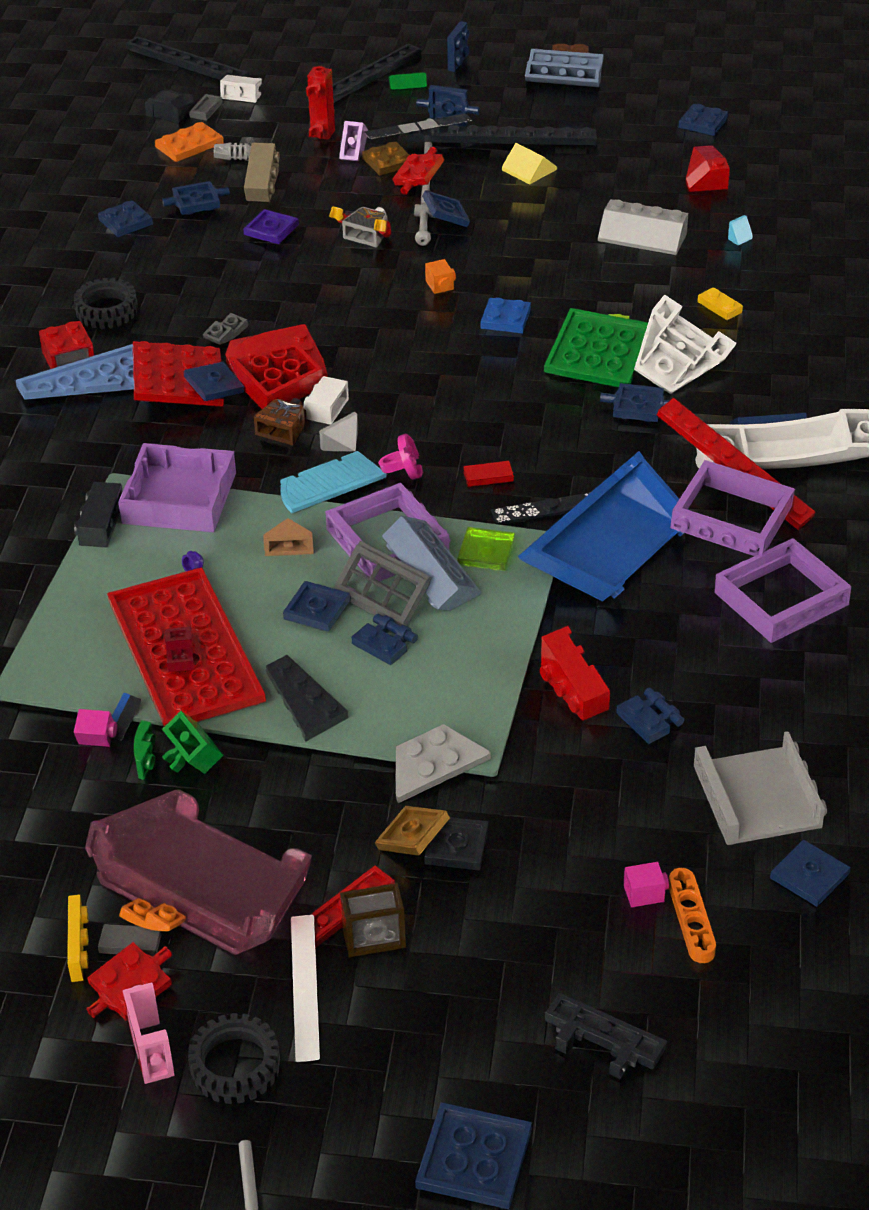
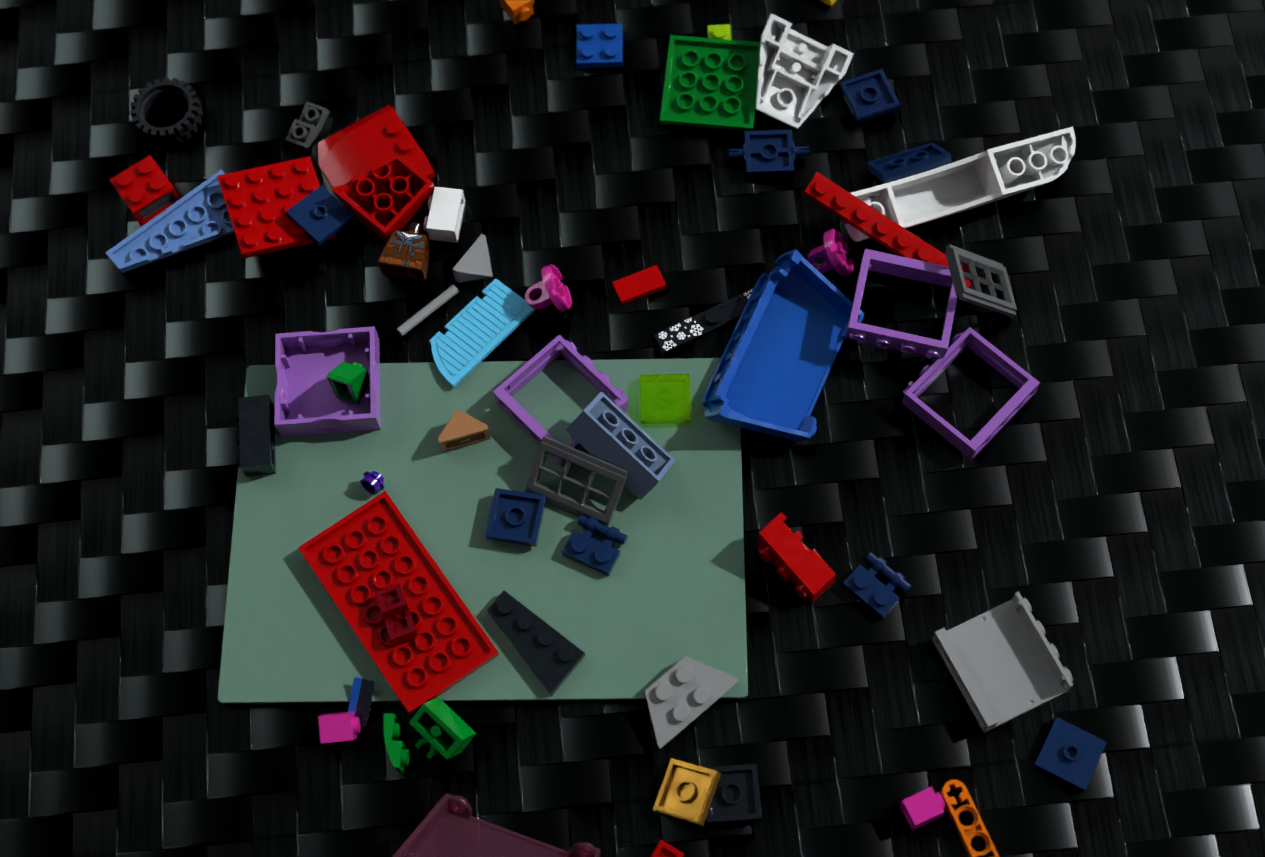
camera: 10 degrees left, 25 degrees up
none -> green slope [327,362,369,405]
none -> light grey bar [397,285,459,336]
none -> dark pink tile [807,229,854,277]
none -> dark blue plate [839,69,901,124]
none -> dark grey piece [945,244,1017,318]

